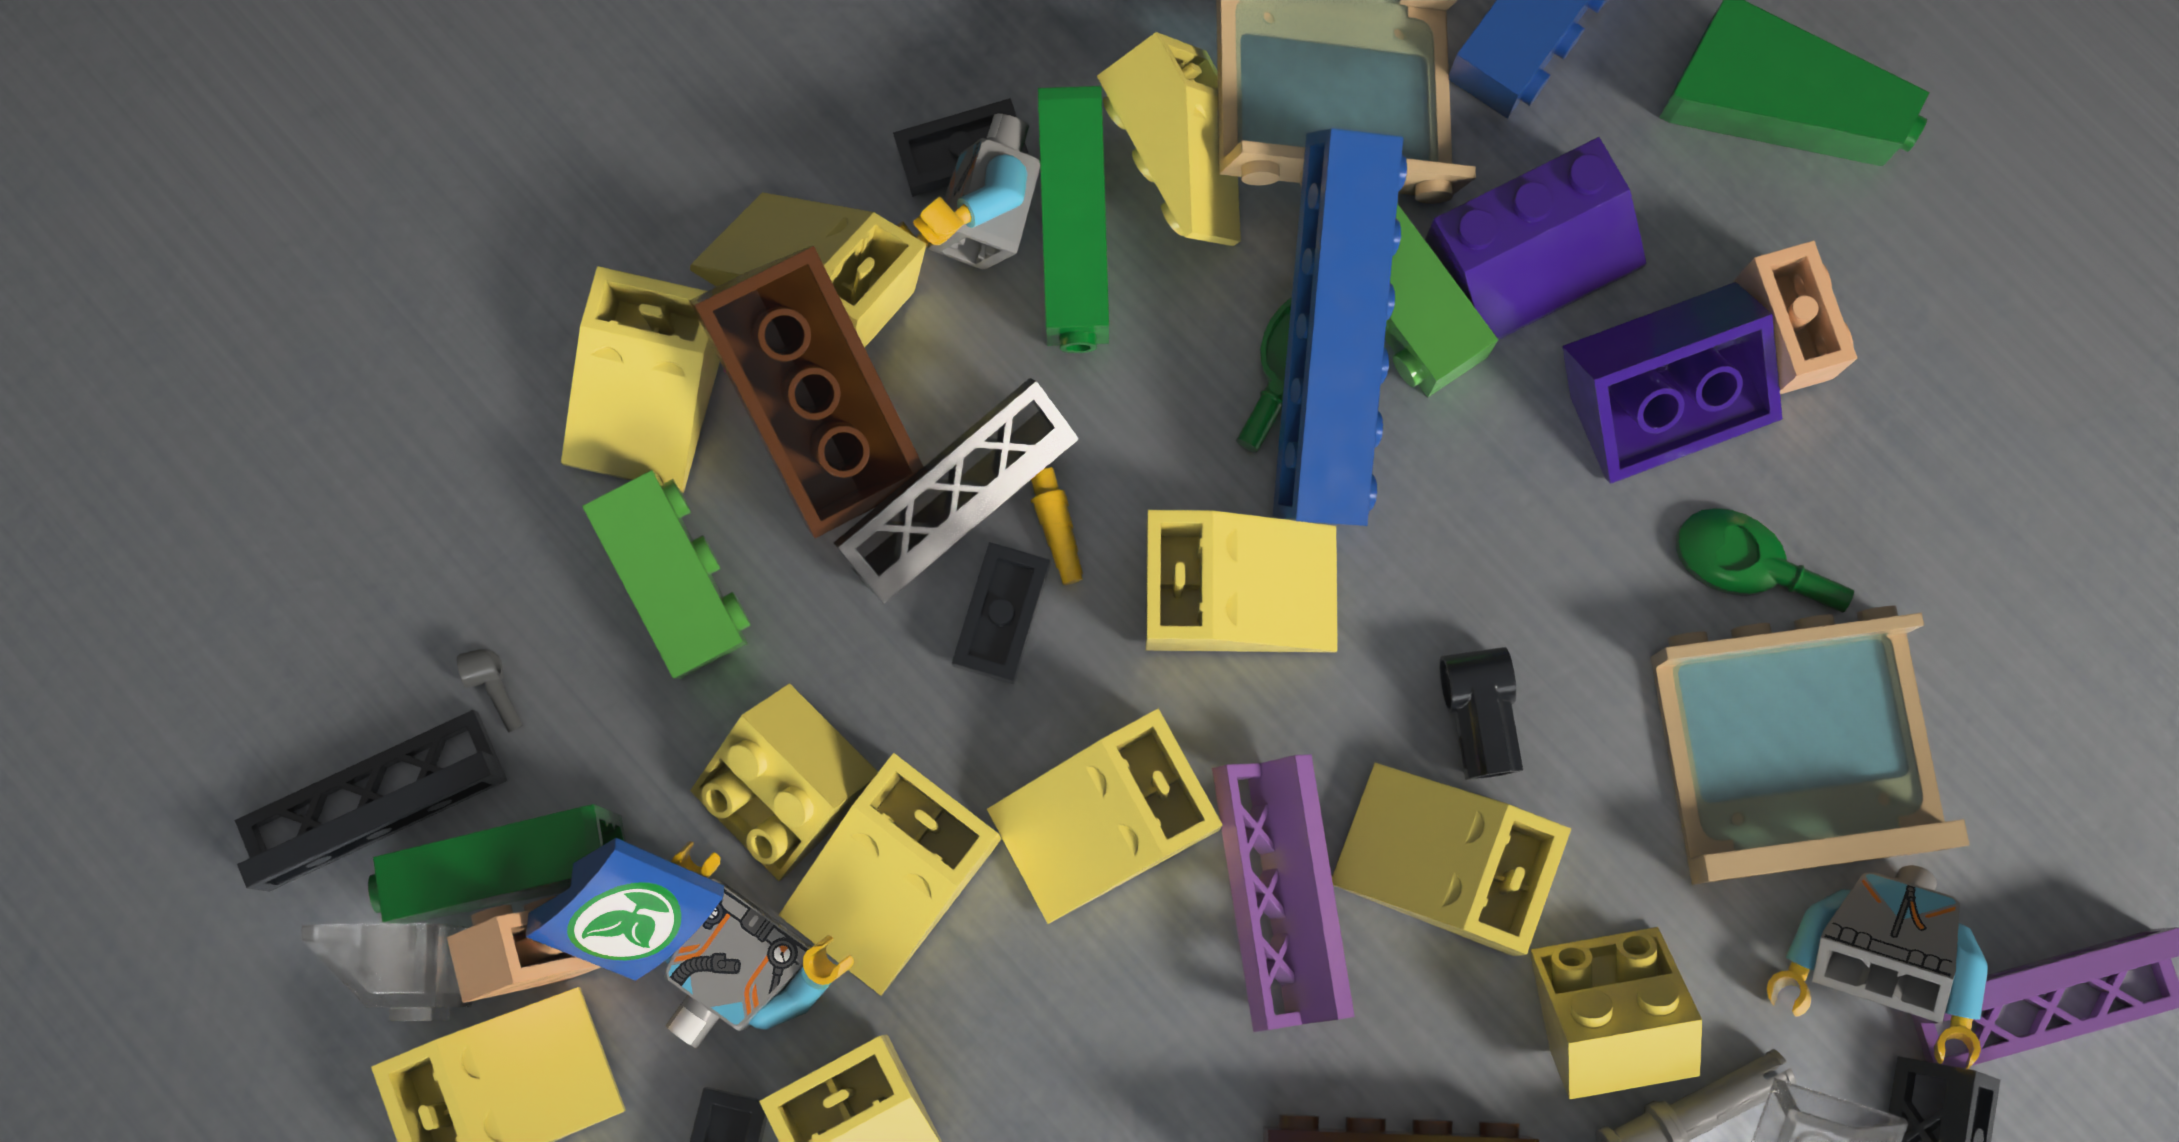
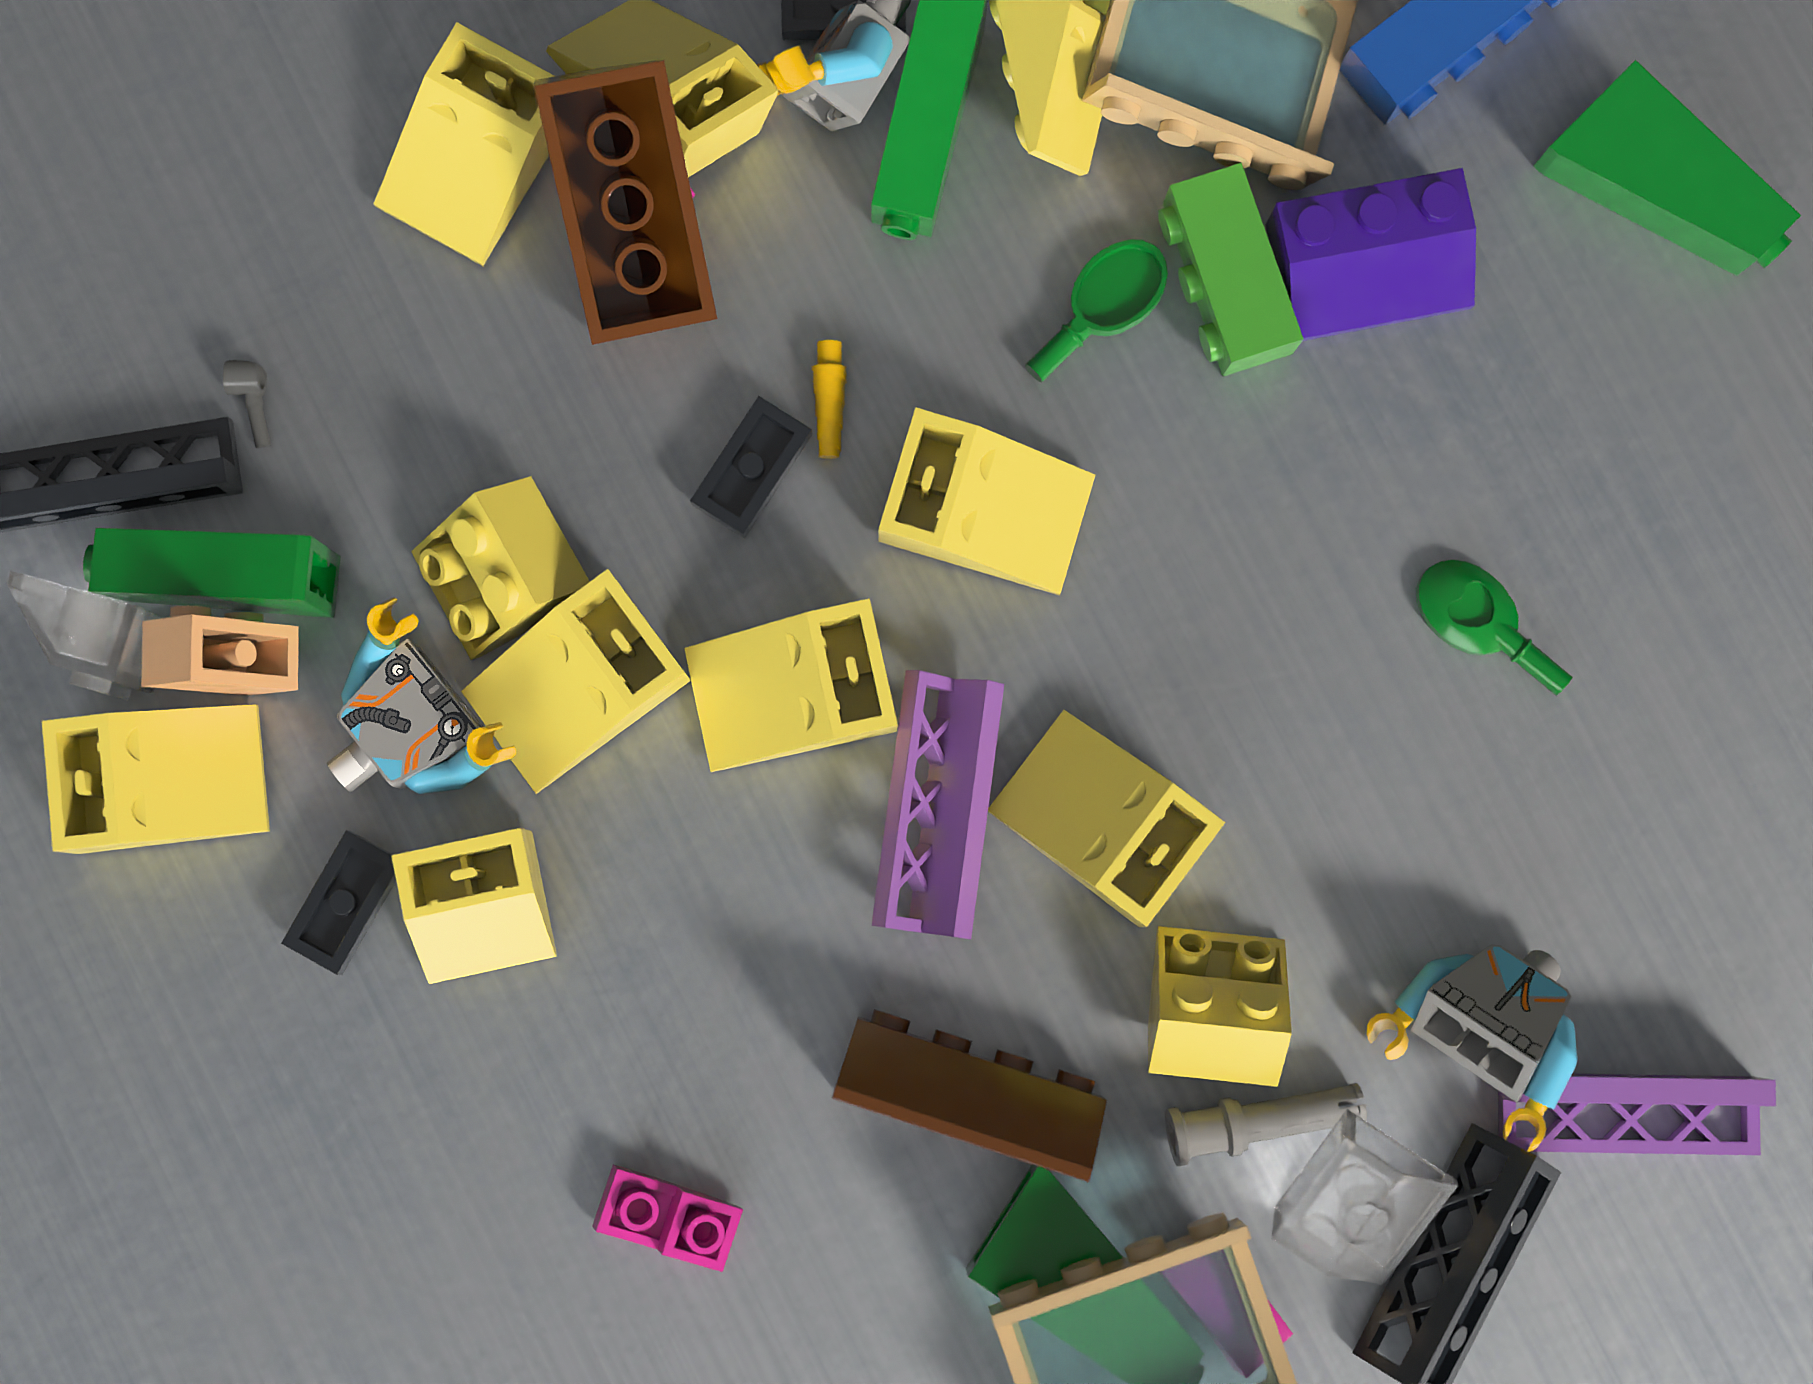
camera: 10 degrees right, 5 degrees up
slope [526,838,724,981] -> none
bright green brick [582,470,751,679] -> none
fence [833,378,1079,603] -> none
blue brick [1272,128,1407,526] -> none
black piece [1439,647,1523,780] -> none
dark purple slope [1562,282,1783,484] -> none
clear light blue panel [1650,606,1970,885] -> none
light nougat brick [1733,241,1858,394] -> none

